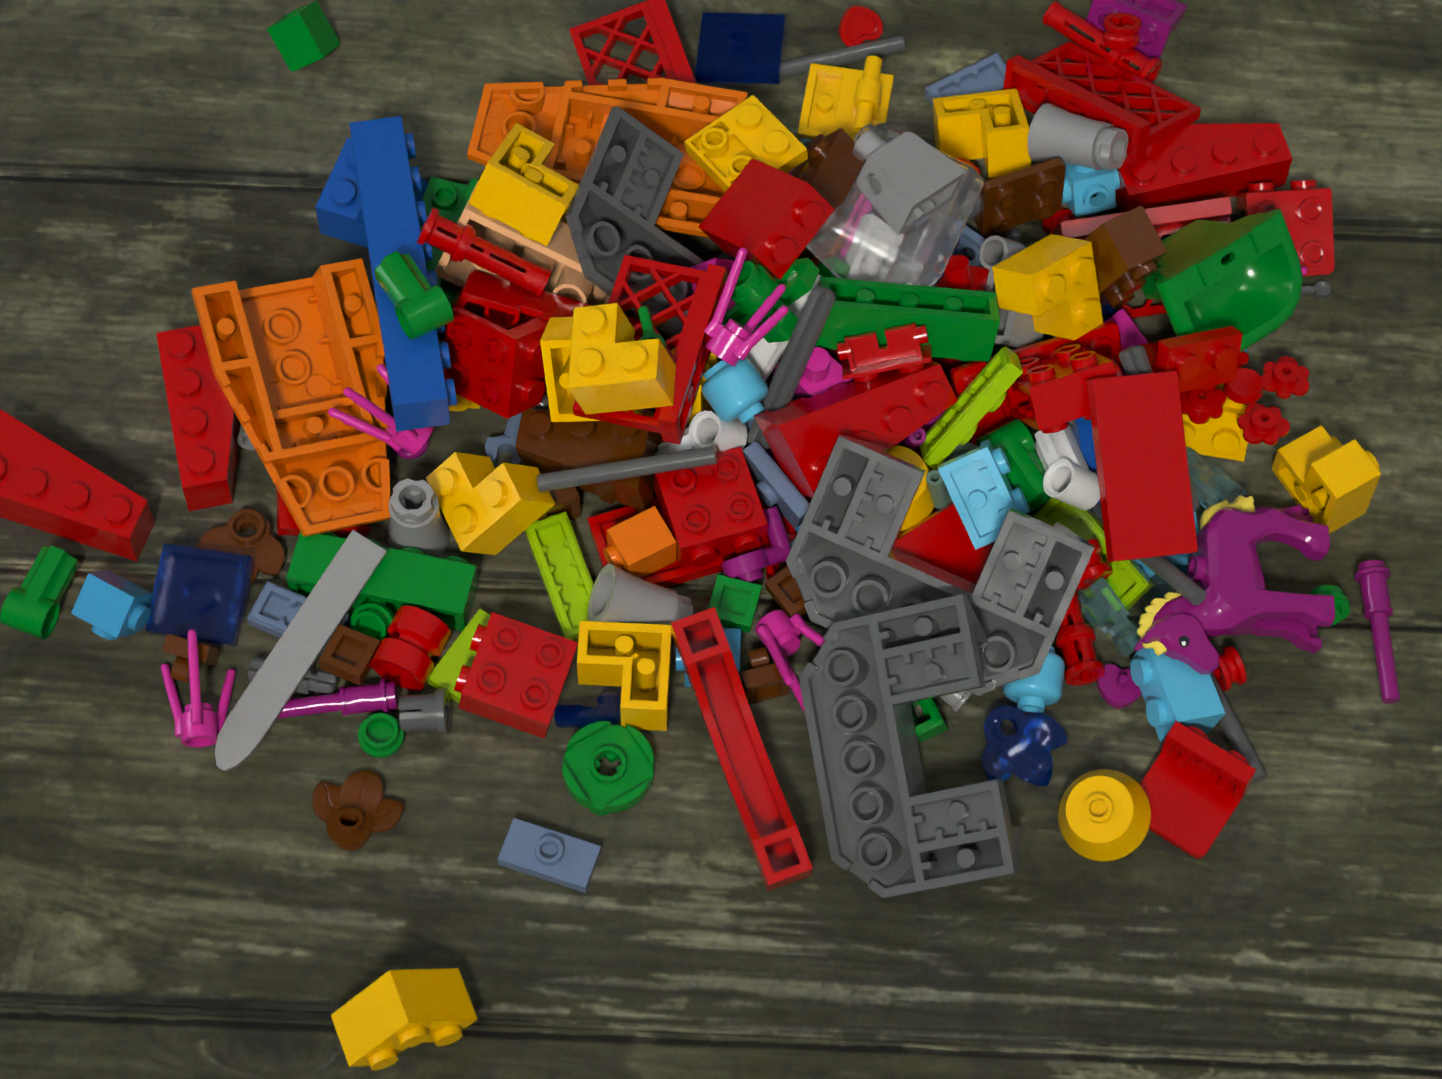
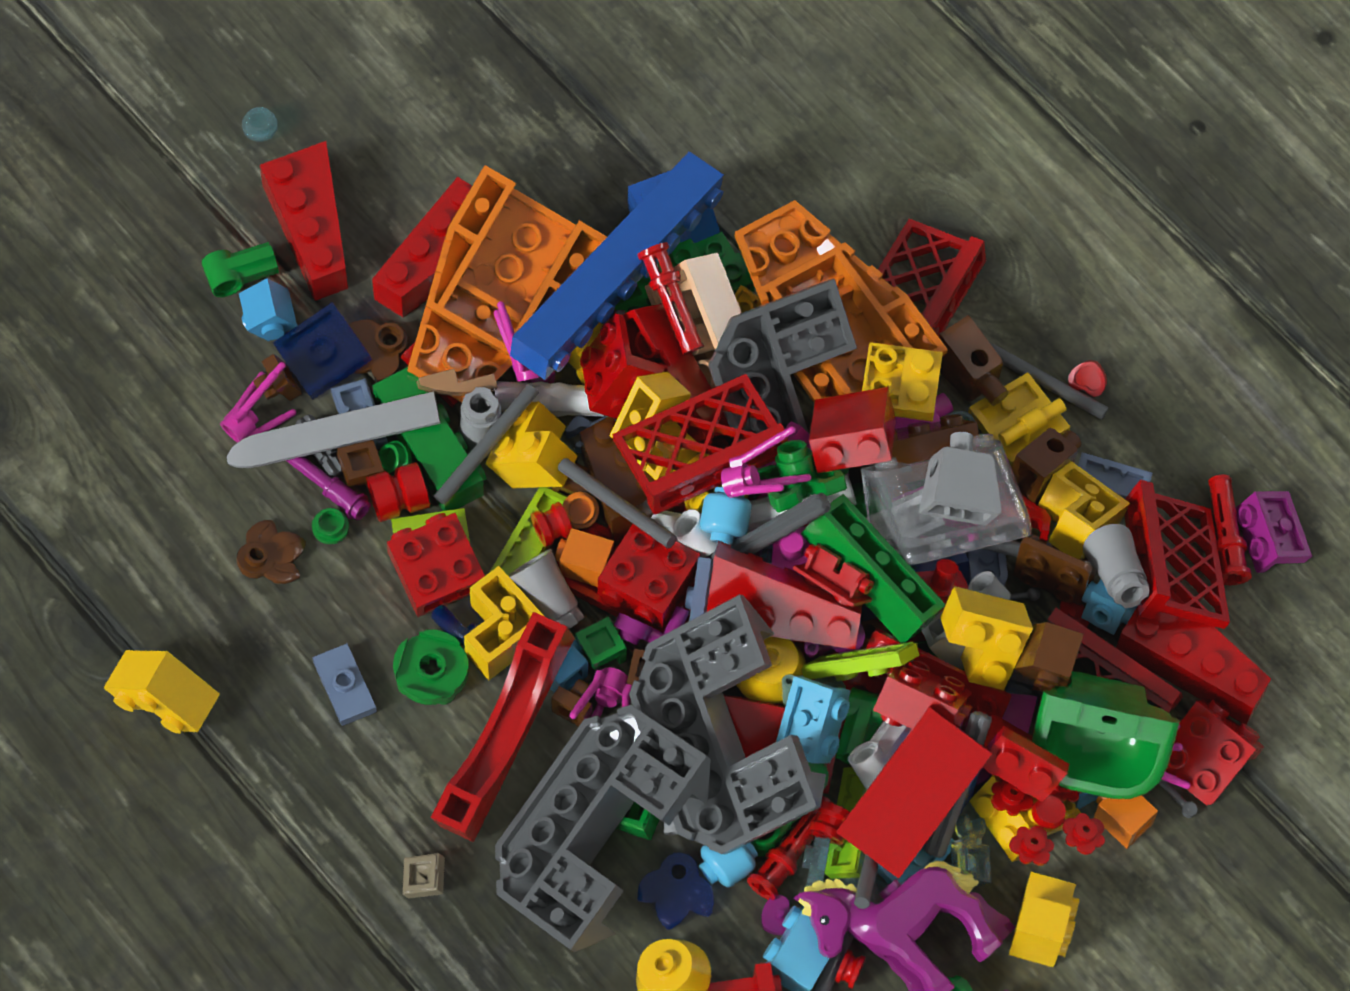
camera: 45 degrees right, 0 degrees up
green panel [267,0,340,72] -> none
green piece [374,251,454,340] -> none
dark grey bush [399,688,452,735] -> none
yellow brick [468,123,579,247] -> none
yellow brick [568,303,676,414] -> none
green hand [638,306,667,350] -> none
clear blue plate [695,12,786,84] -> none
red bush [1102,13,1142,49] -> none
none -> dark tan tile [402,853,445,899]
none -> medium nougat slope [416,369,498,396]
none -> dark grey bar [434,384,539,505]
none -> white axle [495,381,604,417]
none -> red wheel [531,502,572,547]
none -> orange plate [563,492,599,529]
none -> reddish brown torso [939,315,1009,406]
none -> reddish brown torso [1007,428,1082,505]
none -> orange brick [1094,795,1158,849]

